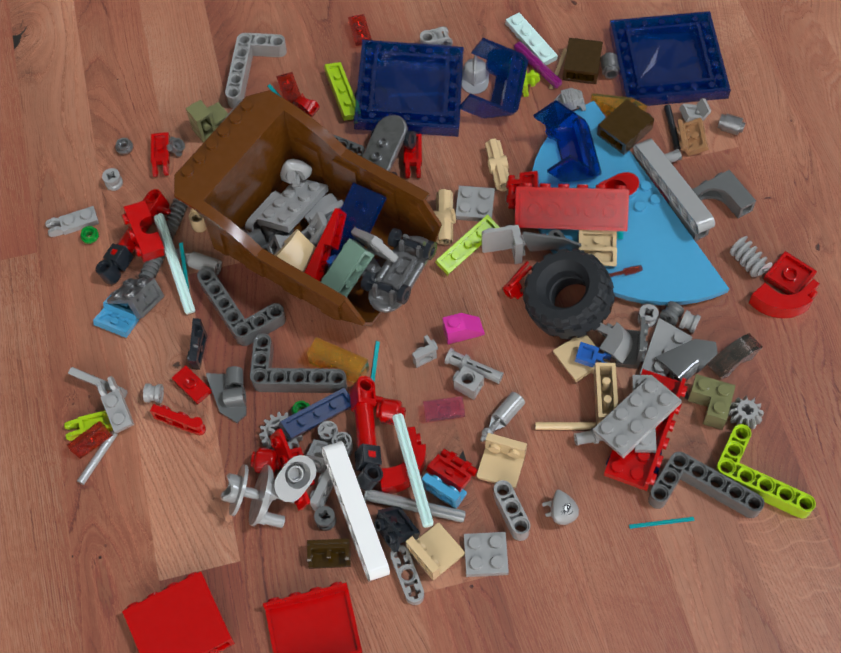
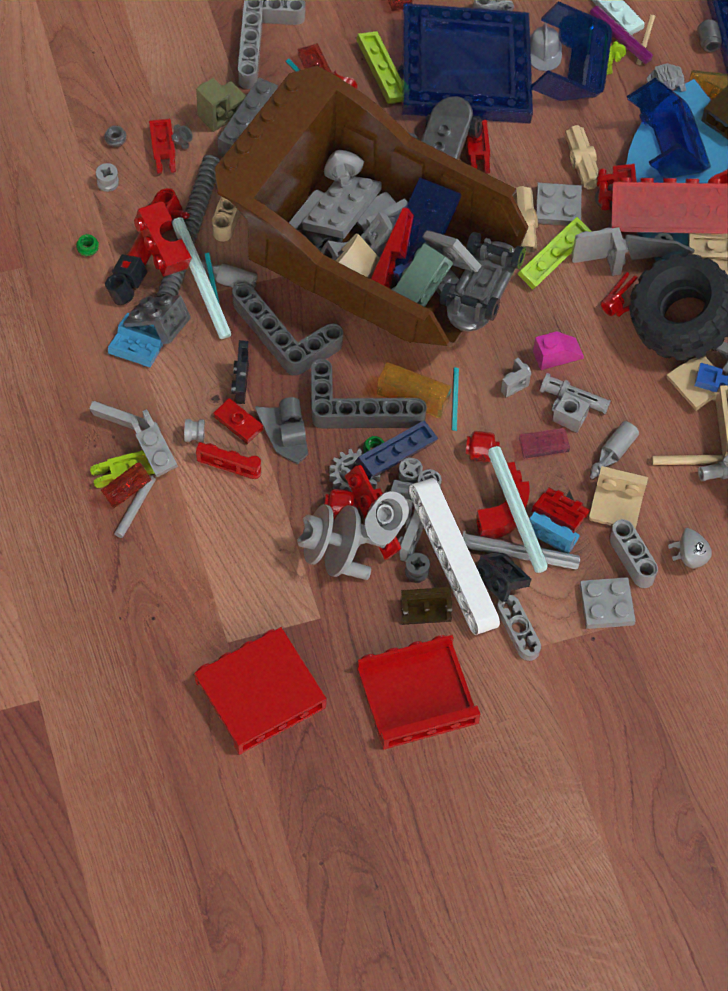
camera: 10 degrees left, 0 degrees up
light grey hinge [45,206,99,237] -> none
red piece [349,376,384,491] -> none
tan bracket [406,523,465,581] -> none
dark brown brick [562,38,603,84] -> none

